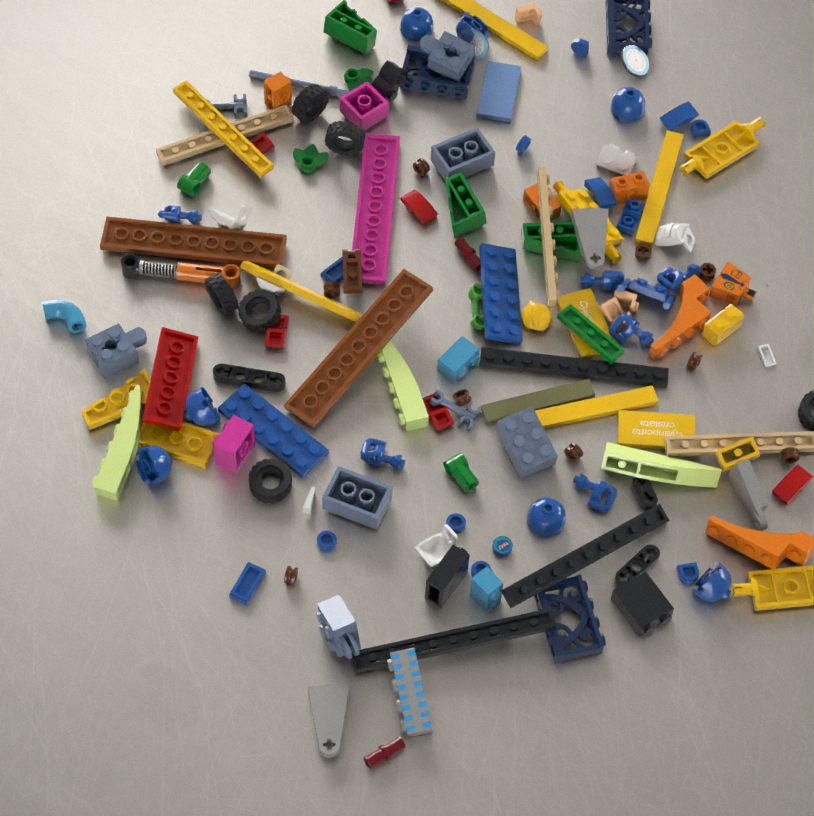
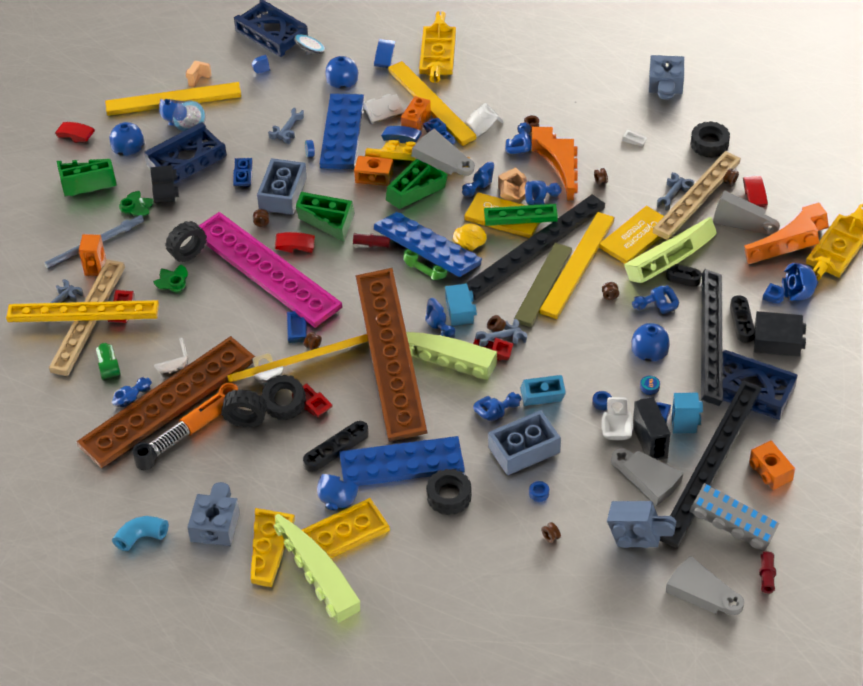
camera: 45 degrees left, 10 degrees down
blue cylinder [136,445,172,486] -> none
red plate [141,327,199,432] -> none
dark pink brick [212,415,255,474] -> none
blue tile [229,562,266,605] -> none
black tyre [291,84,329,123] -> none
white piece [303,487,315,514] -> none
dark pink brick [340,81,389,131] -> none
reddish brown plate [342,249,363,294] -> none
sand blue brick [420,31,475,82] -> none
green piece [443,453,479,492] -> none
medium blue tile [476,61,521,122] -> none
sand blue brick [495,407,558,479] -> none
tan plate [537,167,560,308] -> none
blue plate [617,278,676,309] -> none
reddish brown bush [635,243,652,261] -> none
blue tile [691,119,711,138] -> none
yellow brick [702,304,744,346] -> none
orange torso [709,262,757,305] -> none
yellow brick [715,436,760,472] -> none
none -> blue slope [233,158,253,186]
none -> sand blue bar [268,108,304,144]
none -> blue plate [319,93,364,169]
none -> blue piece [425,298,456,338]
none -> dark azure brick [520,375,566,406]
none -> light grey piece [611,448,683,506]
none -> sand blue bar [657,172,694,211]
none -> orange brick [749,440,795,490]

